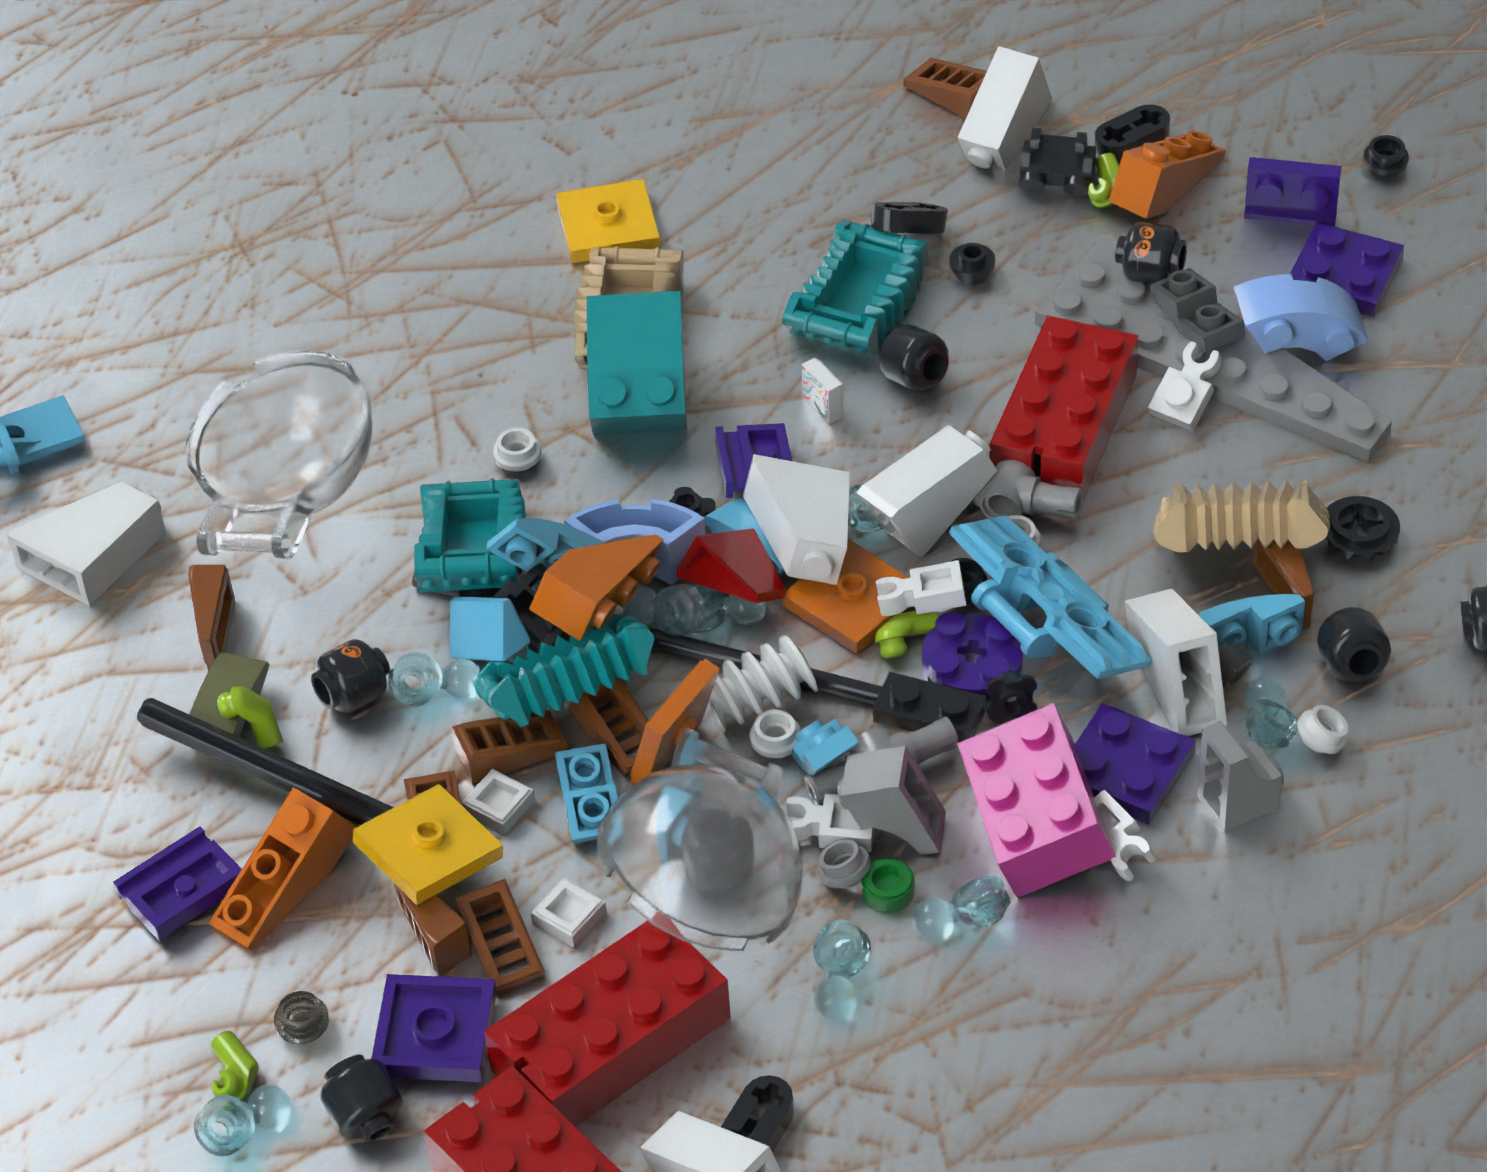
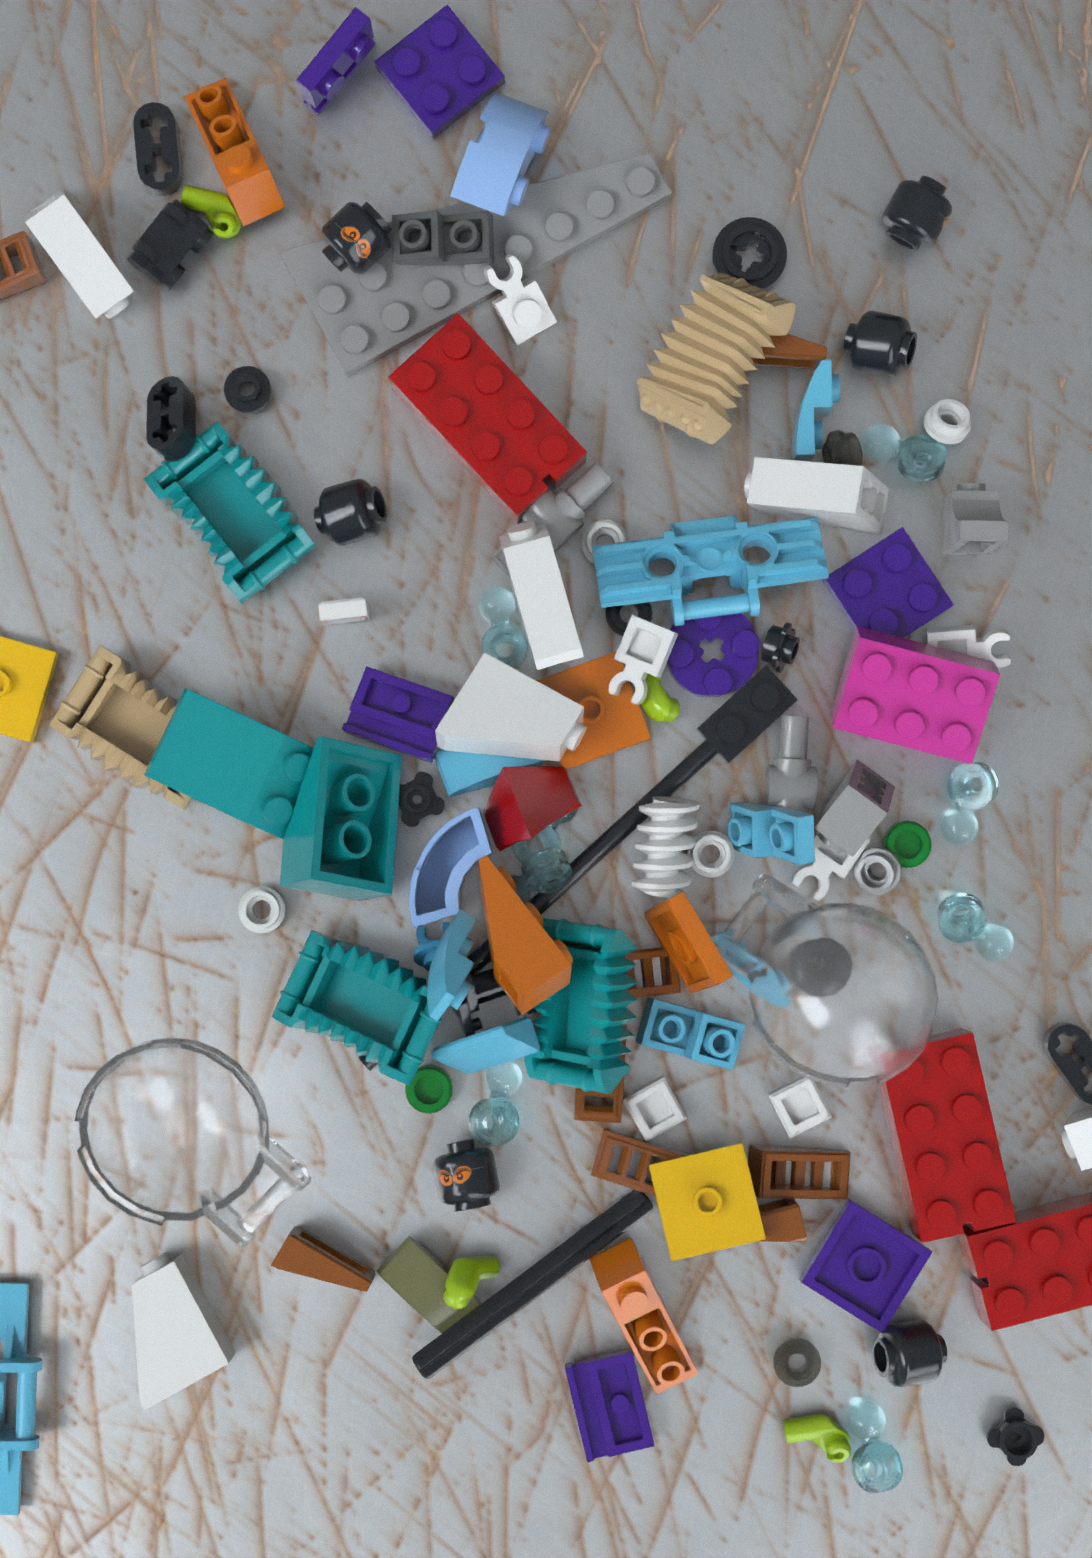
camera: 65 degrees left, 40 degrees up
none -> teal slope [280,736,402,901]
none -> green tile [405,1065,453,1114]

